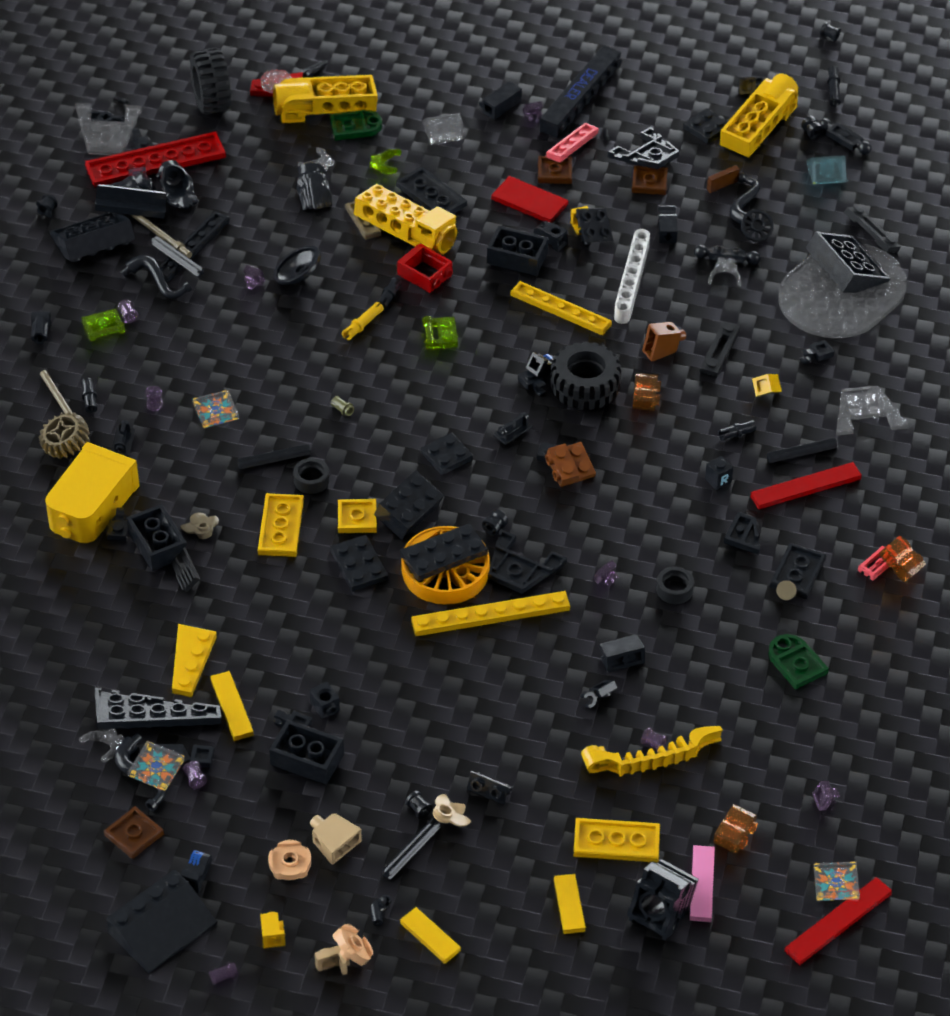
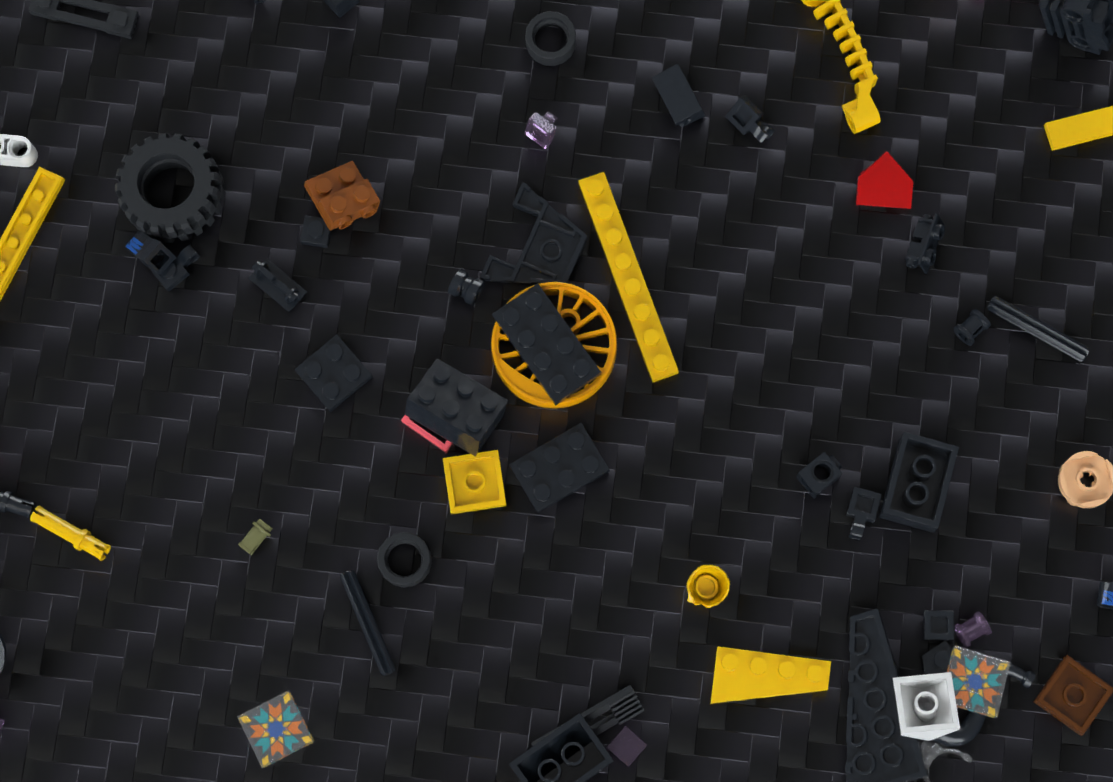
camera: 90 degrees left, 30 degrees up
dark tan plate [181,513,219,539] -> none
yellow tile [210,671,254,741] -> none
yellow tile [257,493,304,557] -> none
tan torso [310,814,362,865] -> none
clear neon green plate [422,316,458,349] -> none
tan plate [433,794,471,827] -> none
yellow tile [573,818,660,863] -> none
clear orange brick [633,373,661,411] -> none
clear purple bush [641,727,668,751] -> none
dark orange torso [642,322,686,362] -> none
none -> clear purple tile [607,726,647,767]
none -> yellow hair [687,565,730,608]
none -> red slope [855,151,913,209]
none -> white slope [893,672,960,741]

